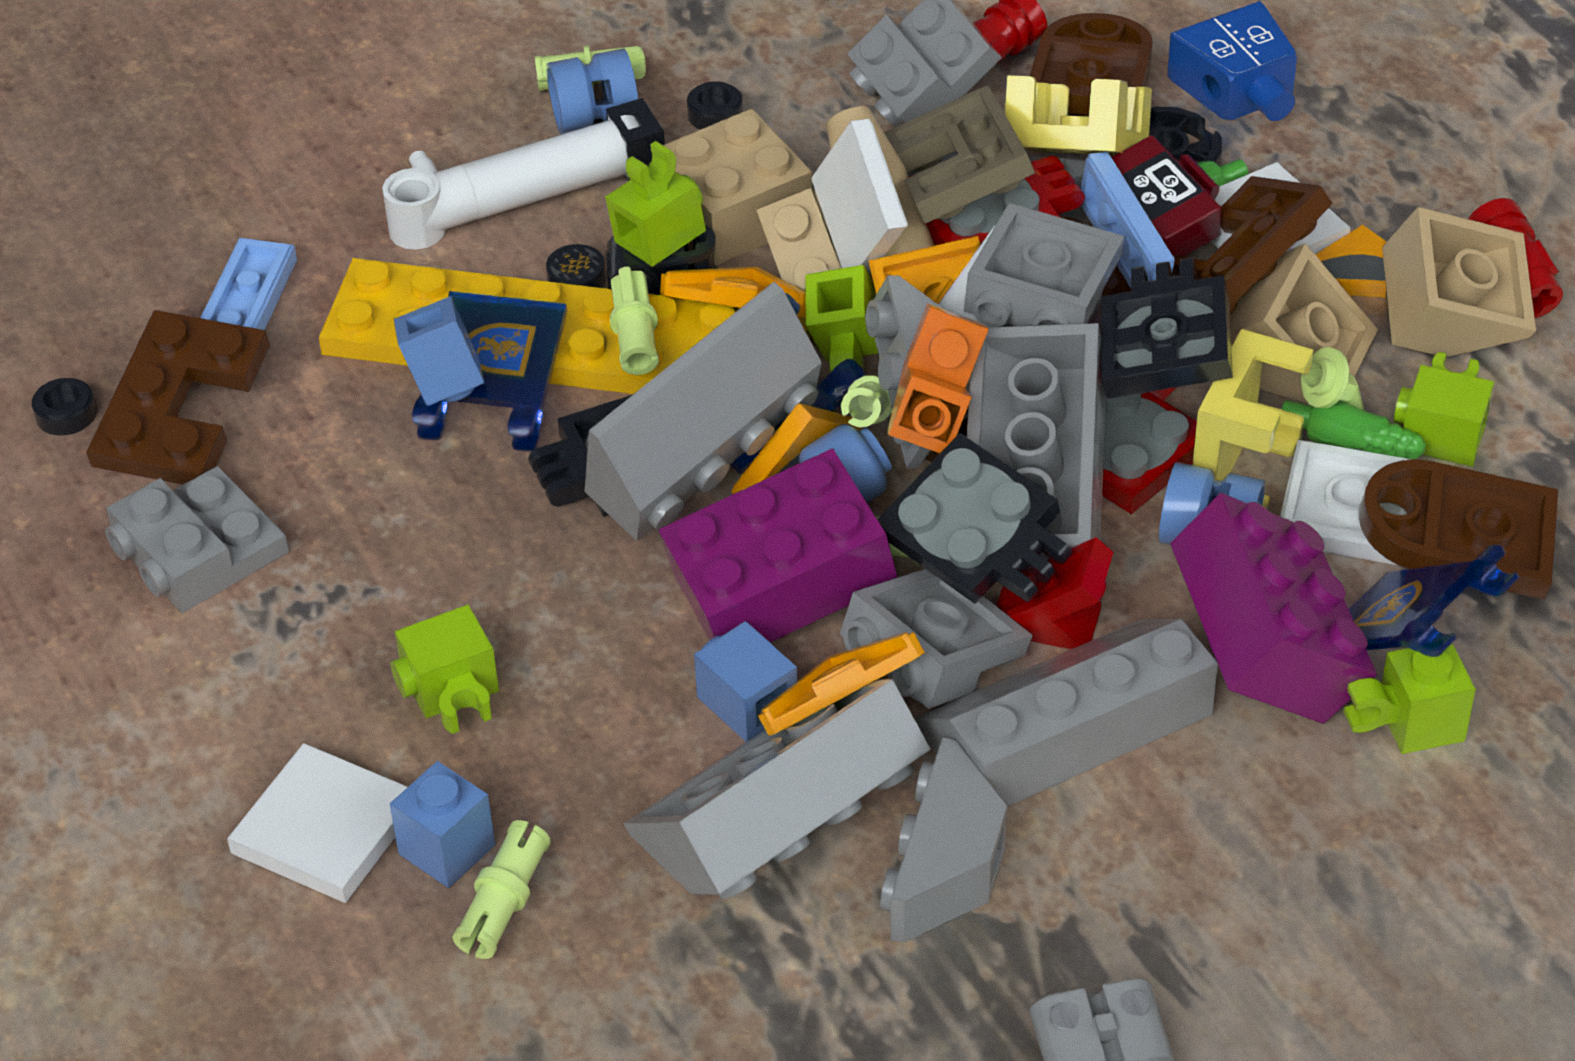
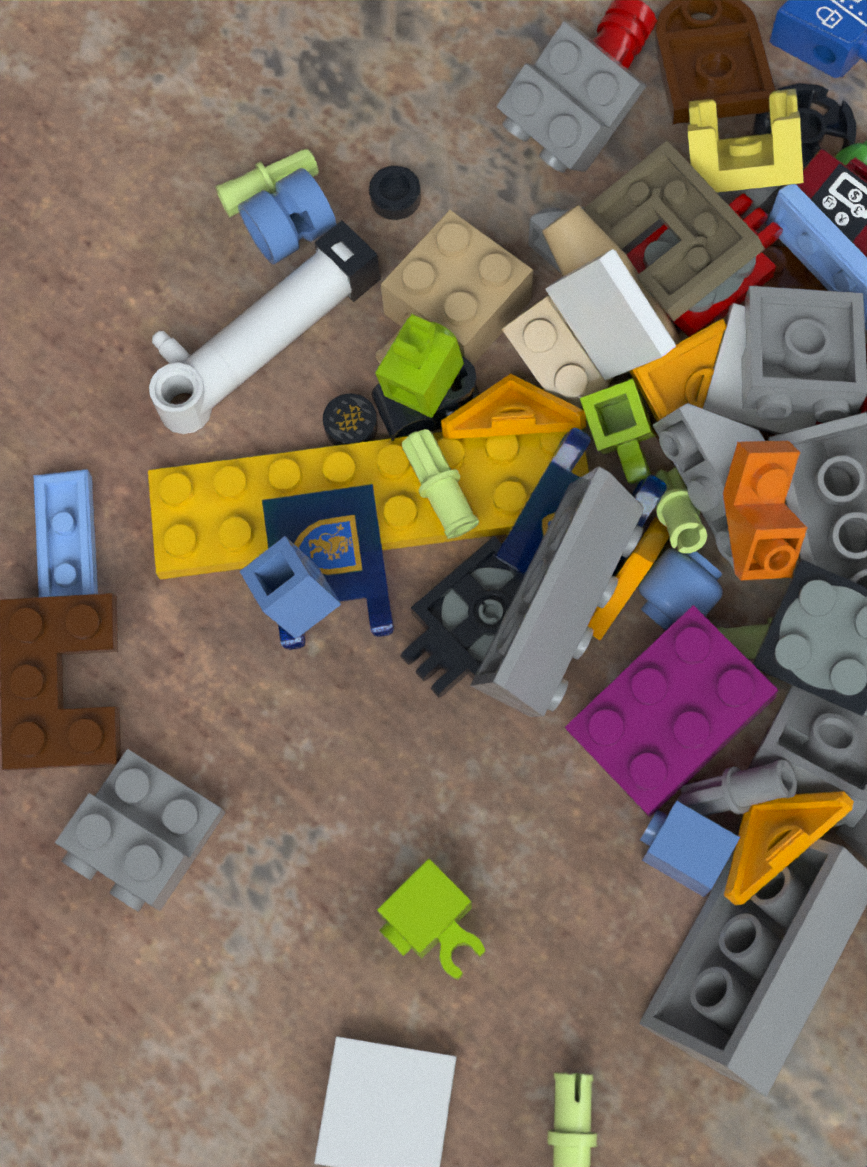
camera: 15 degrees left, 25 degrees up
medium blue brick [389,761,495,888] -> none
none -> light grey axle [678,759,797,816]

